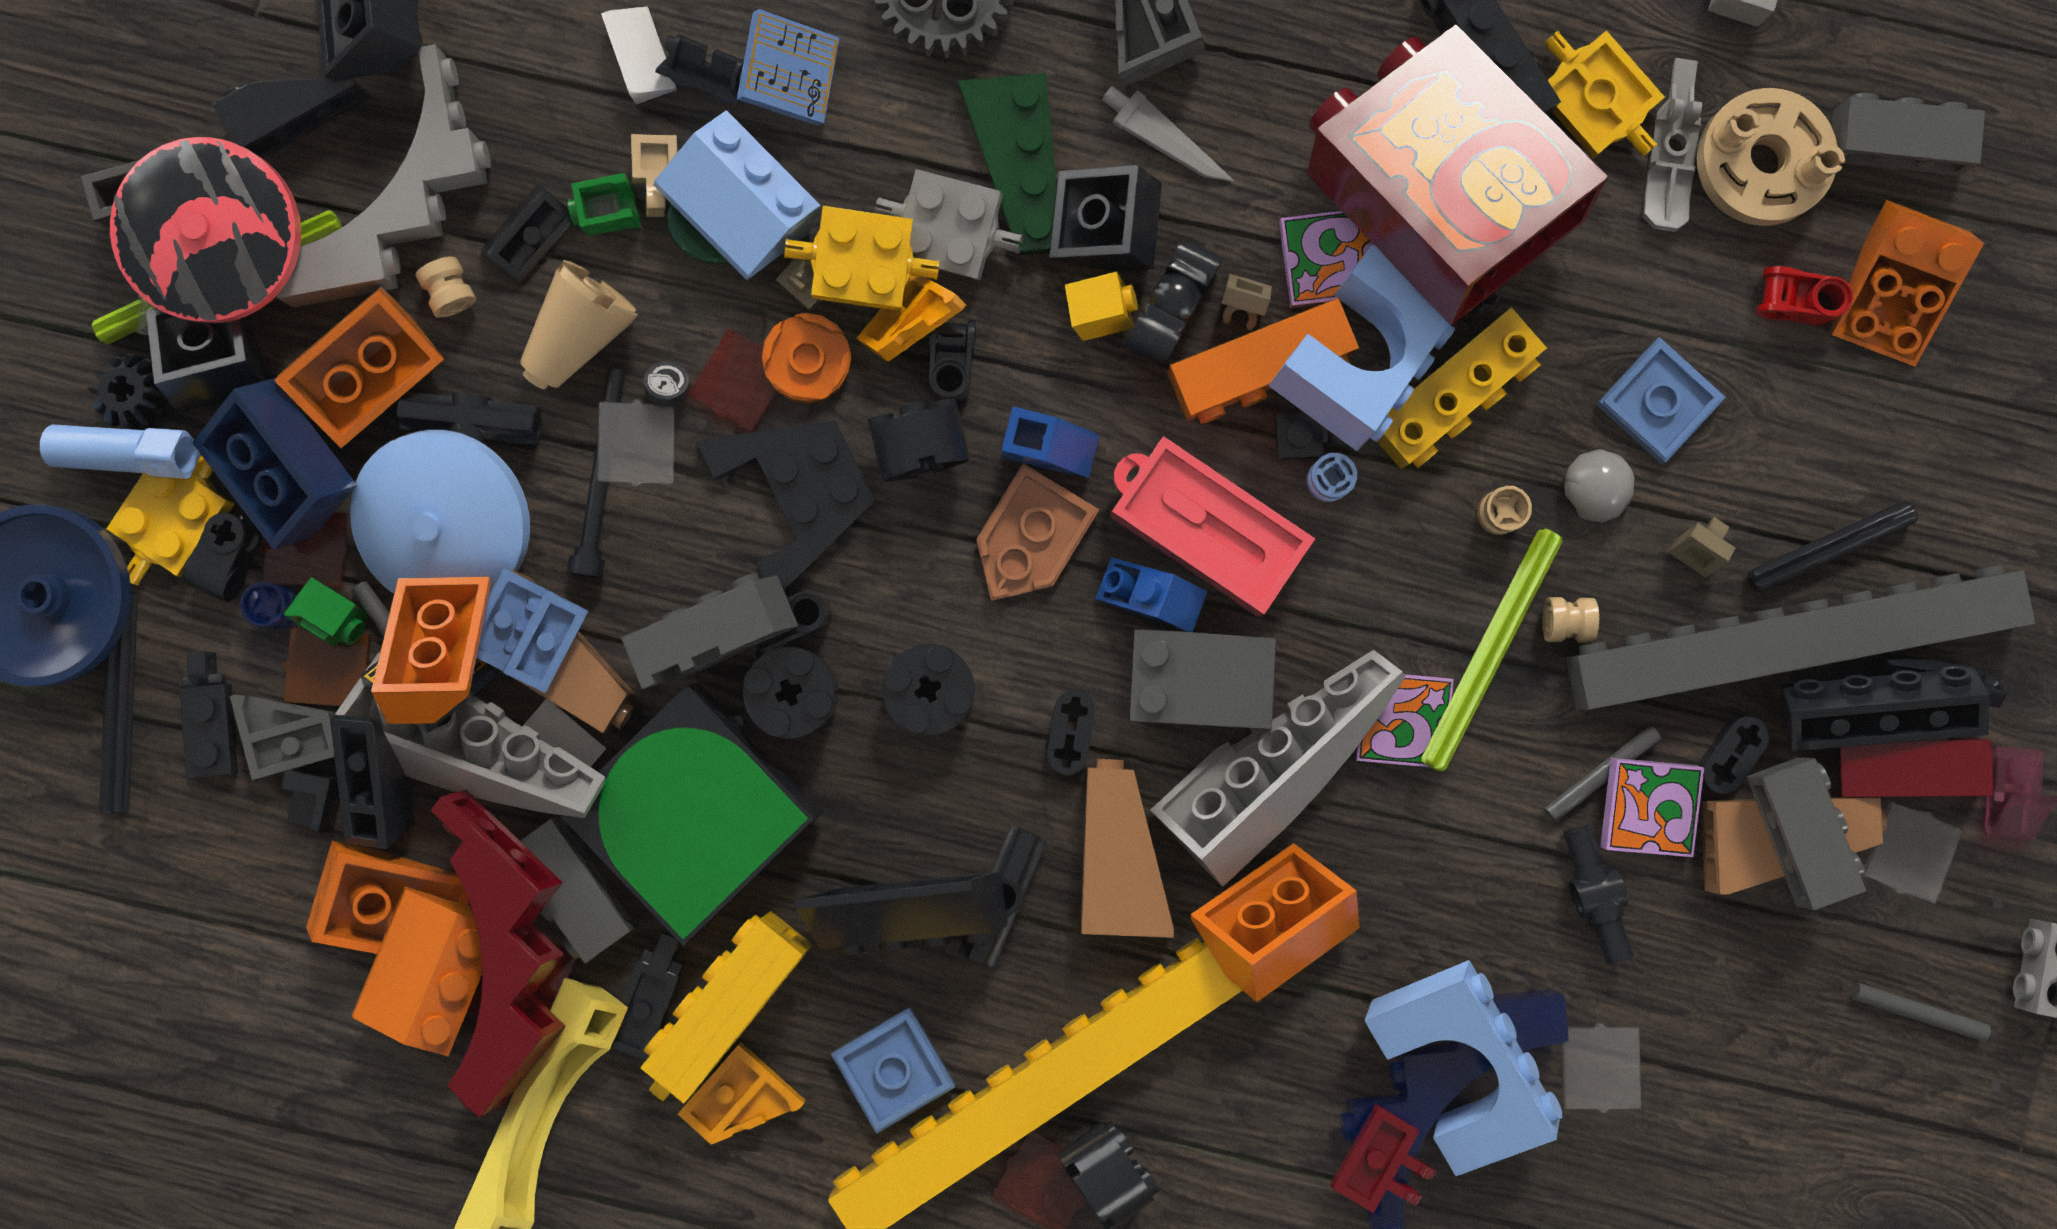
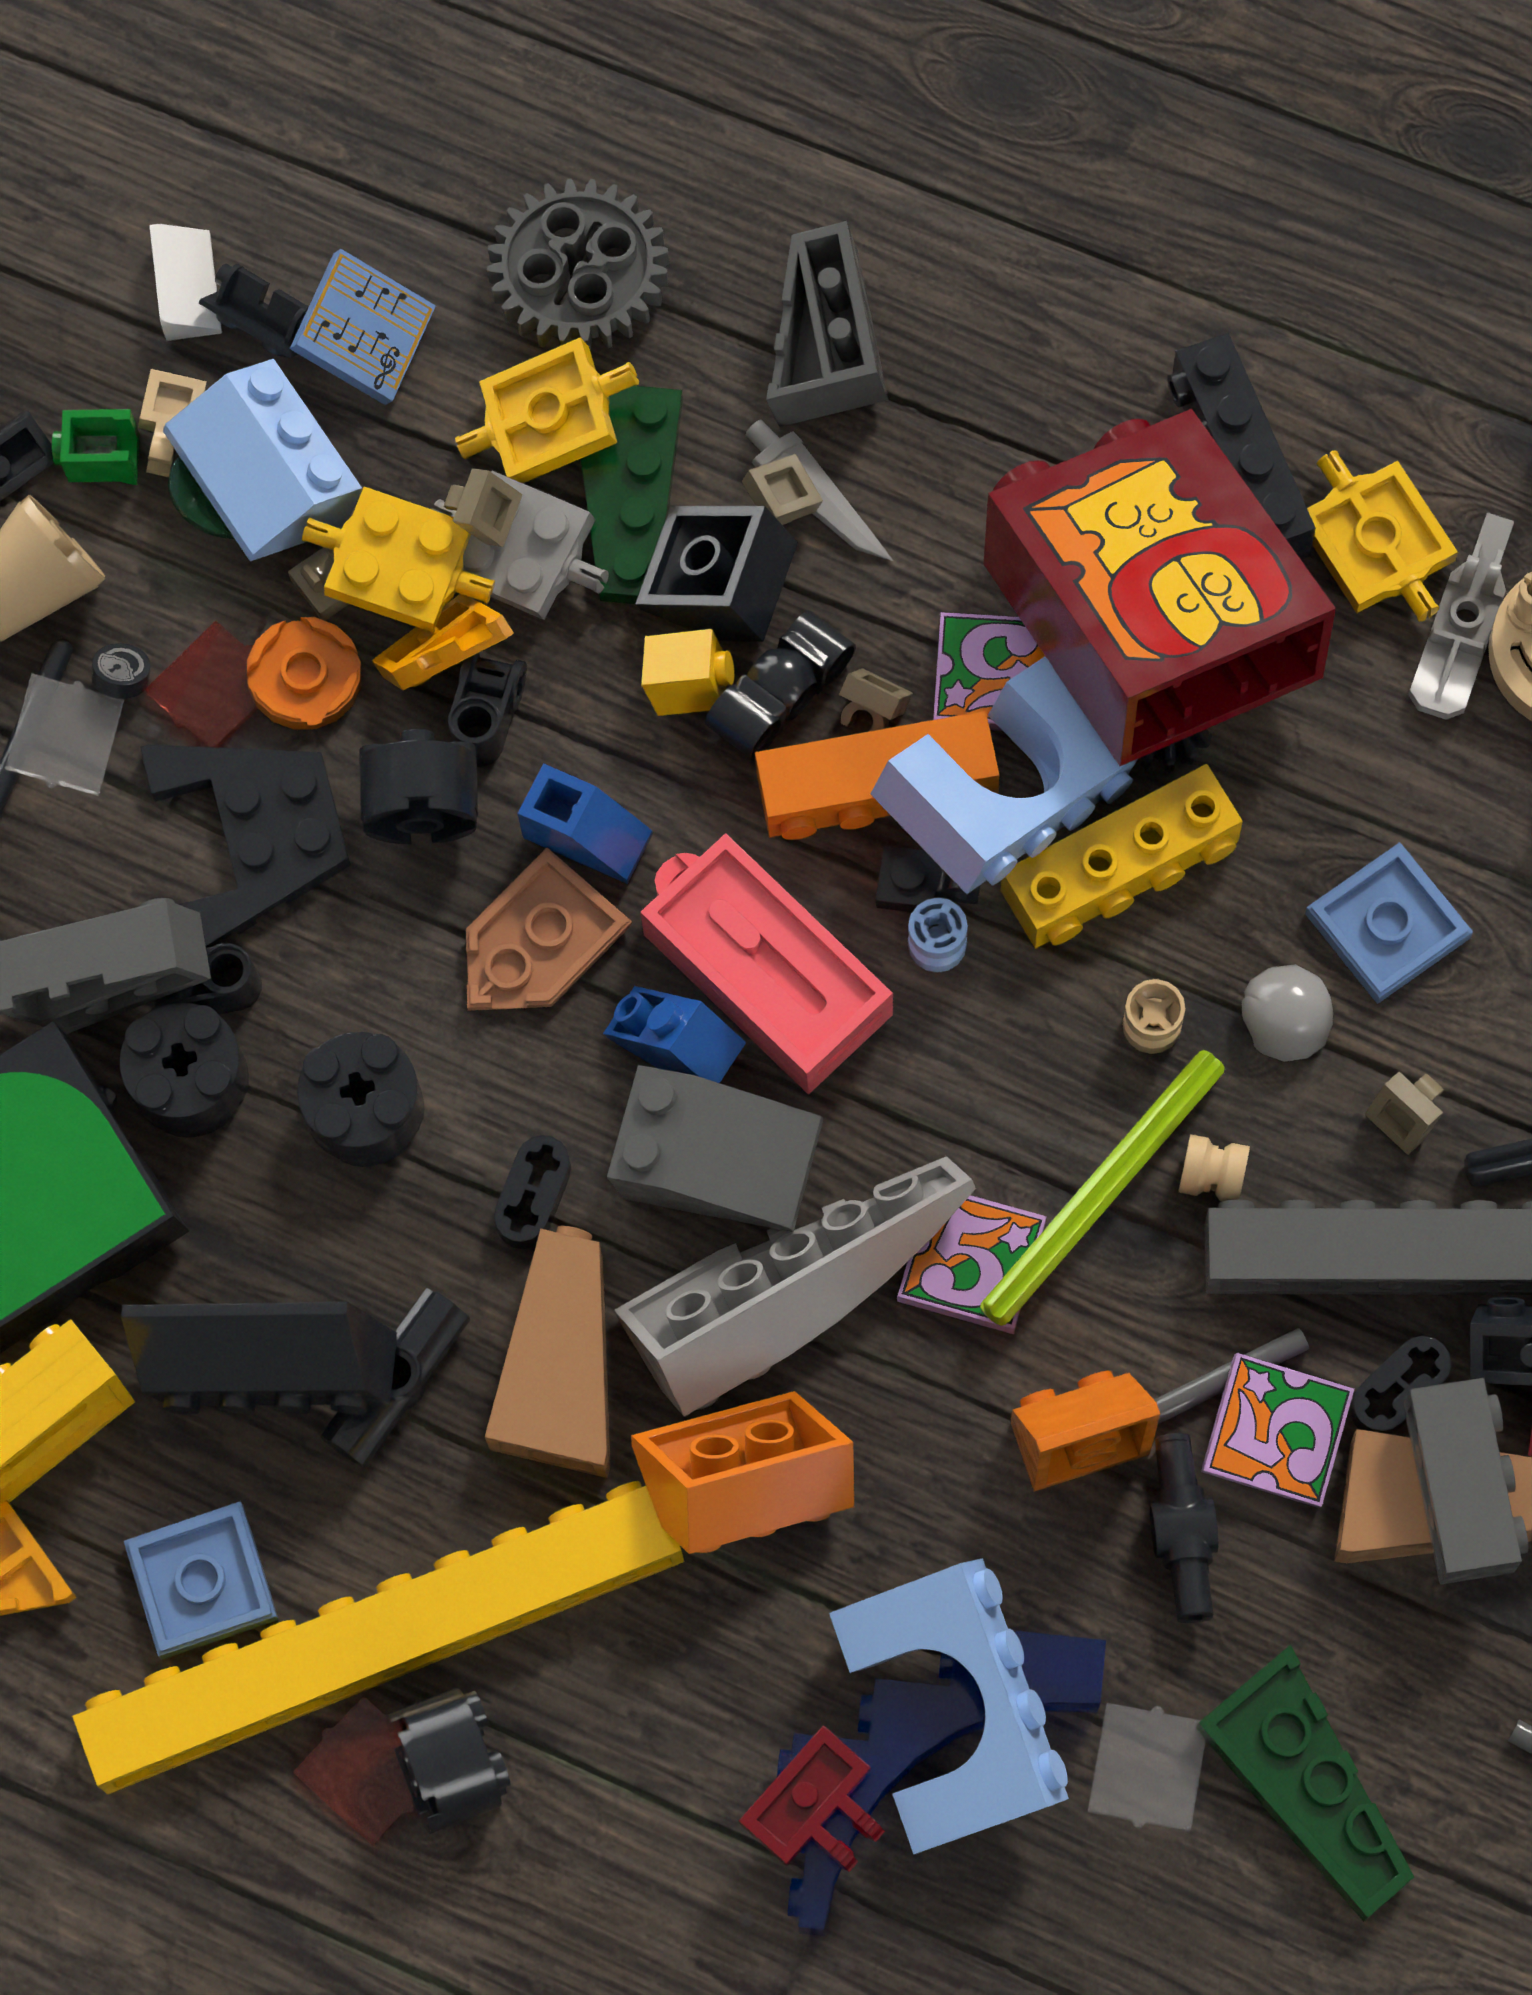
camera: 15 degrees right, 15 degrees down
none -> dark tan tile [443,468,523,547]
none -> yellow plate [455,337,639,483]
none -> dark tan tile [742,454,823,525]
none -> orange slope [1011,1370,1160,1492]
none -> dark green wing [1195,1644,1414,1922]

